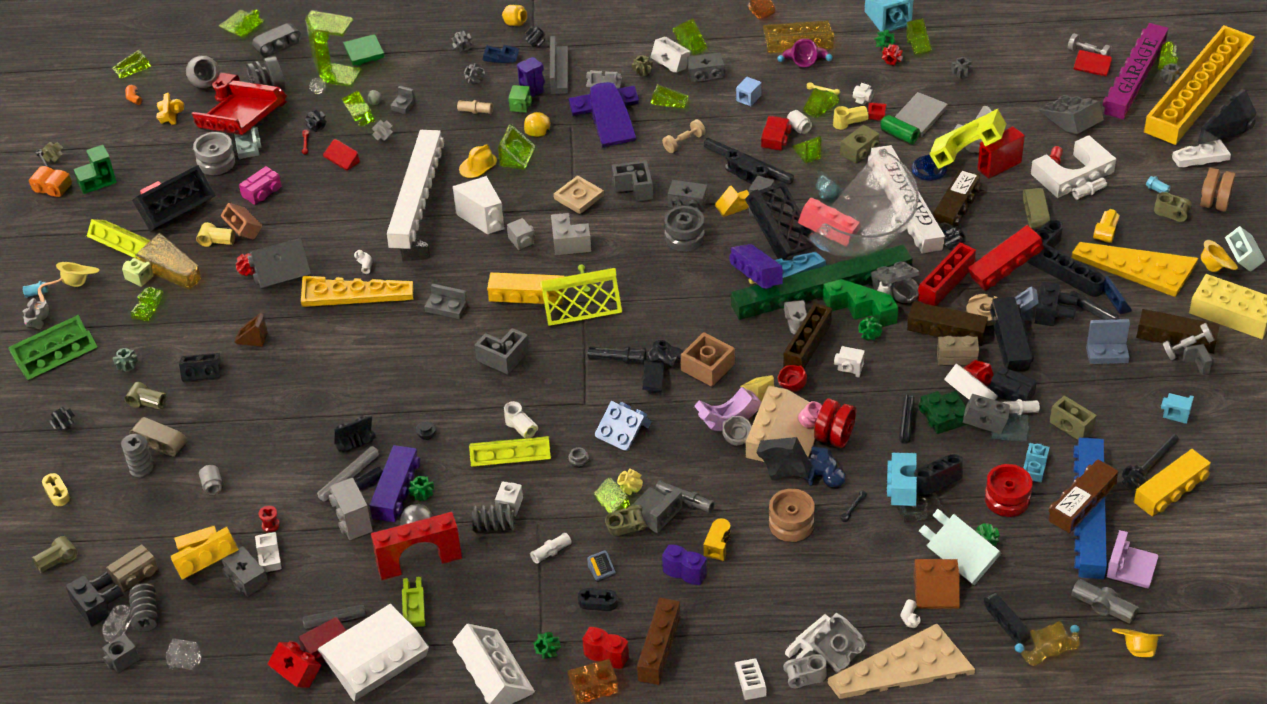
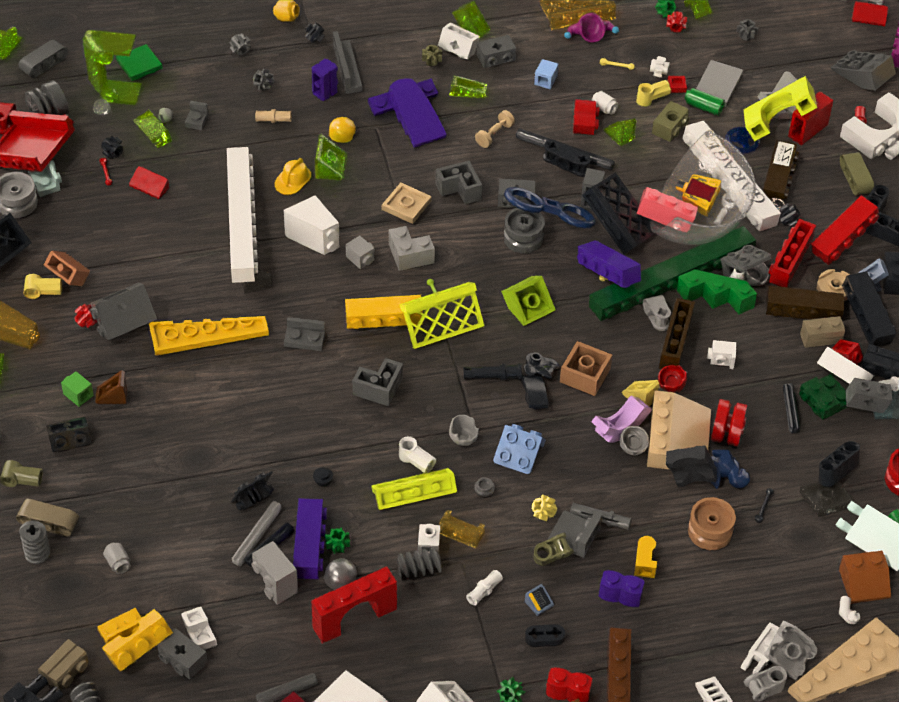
camera: 15 degrees left, 5 degrees up
dark pink brick [239,166,281,205] -> none
red bush [258,506,280,533] -> none
white arm [354,250,372,274] -> none
light grey gear [372,120,393,141] -> none
lime hinge [402,577,425,627] -> none
dark blue slope [482,45,520,63] -> none
bright green brick [509,85,532,113] -> none
light grey hinge [586,70,622,89] -> none
clear neon green slope [593,477,630,513] -> none
yellow slope [715,186,749,217] -> none
dark azure wing [775,252,826,277] -> none
bright pink wheel [798,401,822,428] -> none
clear neon green slope [803,88,839,118] -> none
clear light blue piece [815,170,843,199] -> none
green gear [858,317,882,341] -> none
medium azure arch [887,453,916,506] -> none
none -> bright green brick [61,371,94,407]
none -> clear yellow hinge [439,510,485,548]
none -> light grey hair [449,415,479,446]
none -> lime slope [501,276,556,326]
none -> dark blue bar [504,187,596,229]
none -> torso [675,174,721,217]

